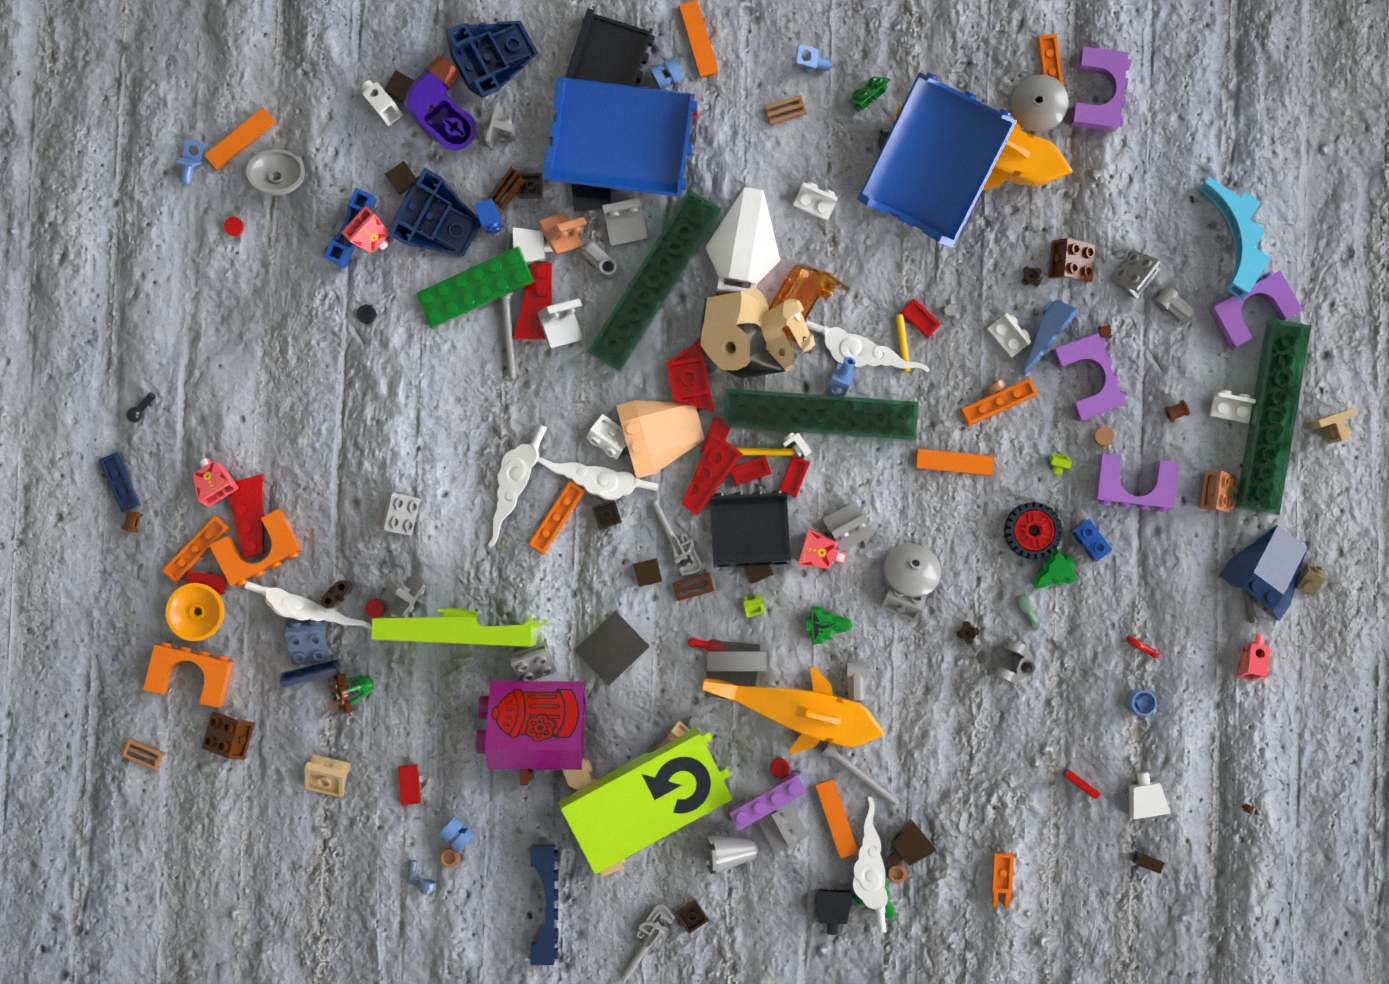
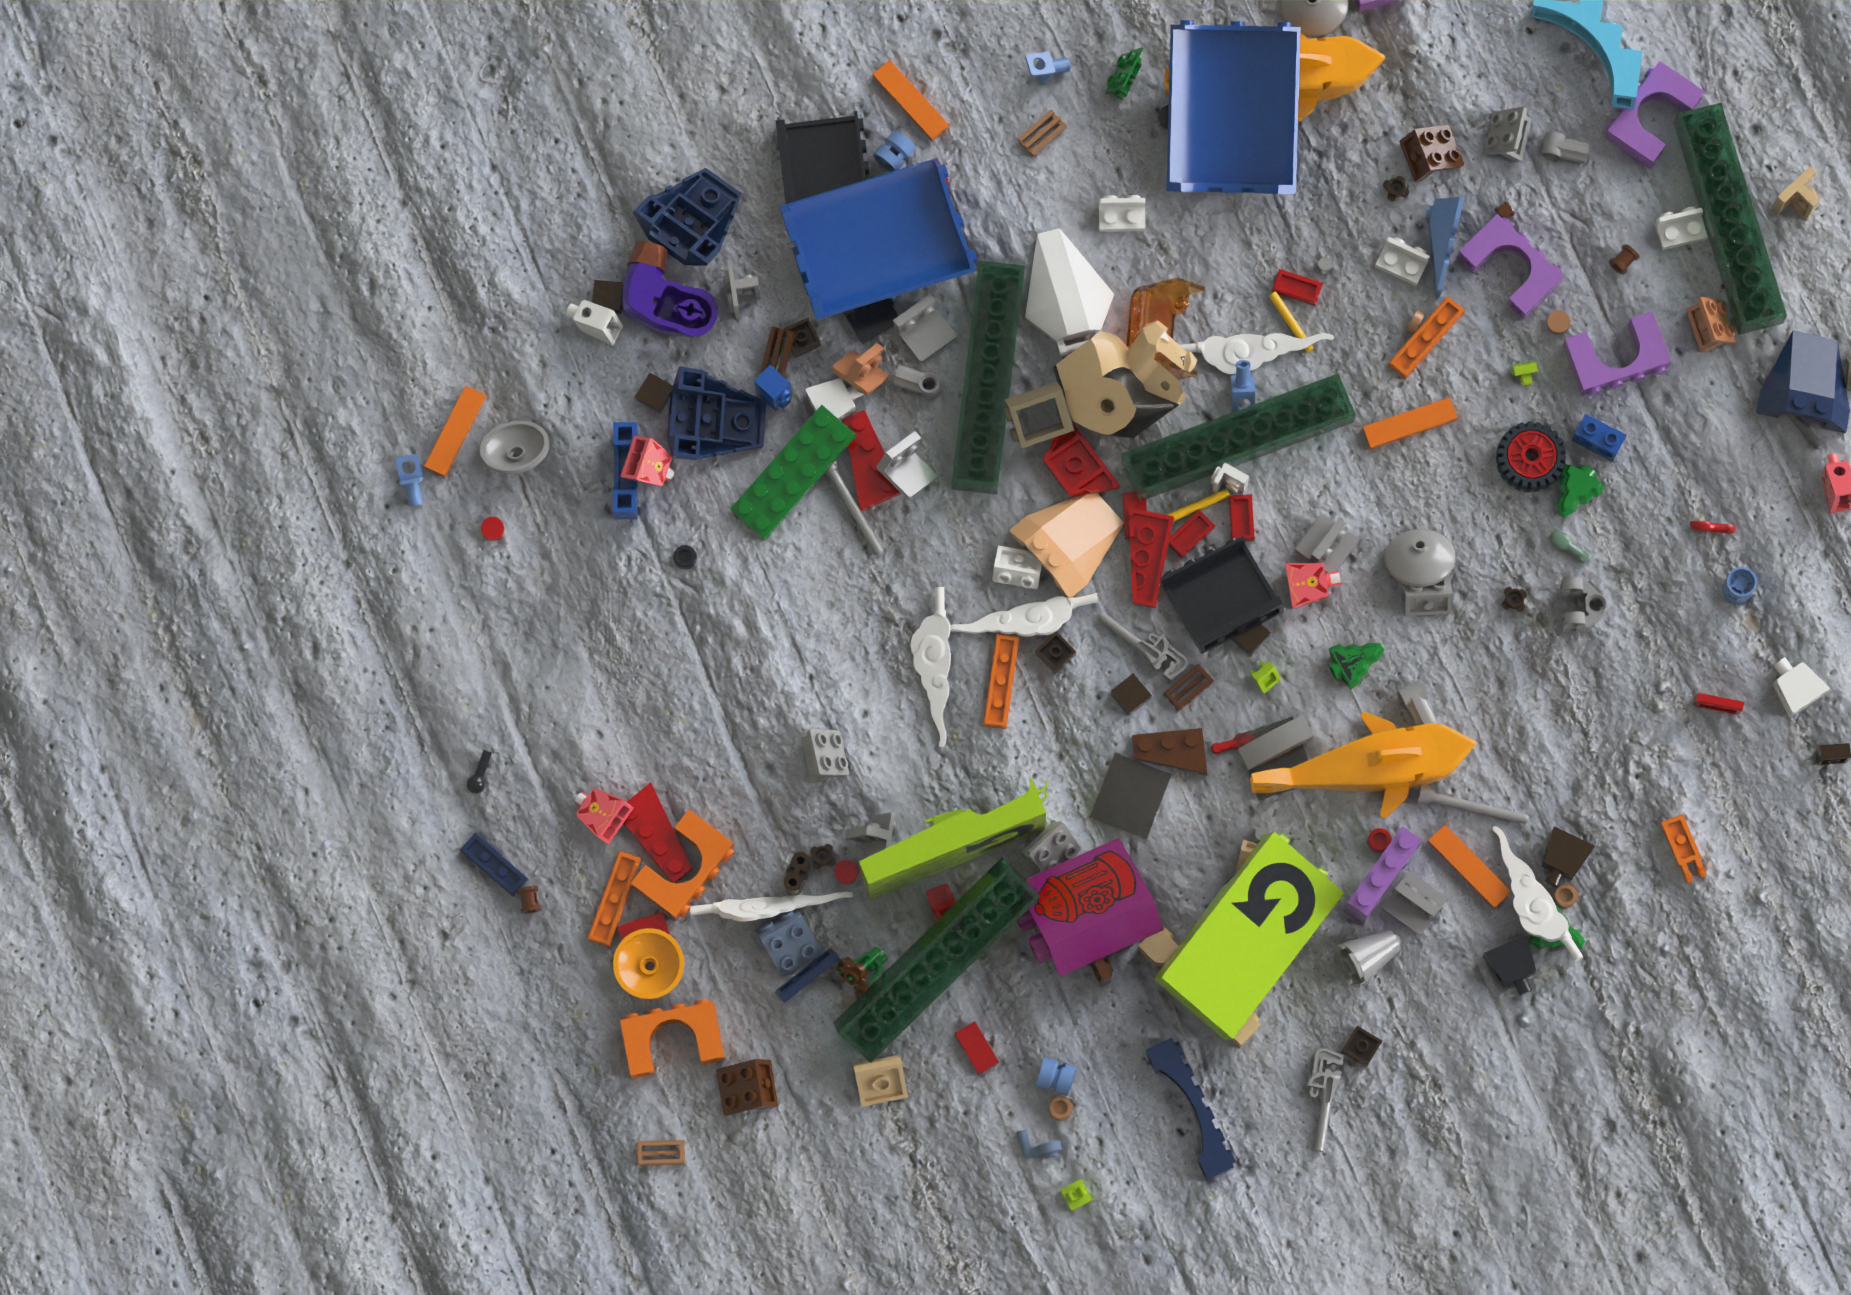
camera: 20 degrees left, 10 degrees down
none -> dark brown plate [810,844,836,869]
none -> clear green brick [833,857,1040,1063]
none -> red animal [926,884,964,934]
none -> dark tan window [1003,382,1074,449]
none -> lime tile [1060,1179,1092,1212]
none -> reddish brown wing [1132,728,1207,776]

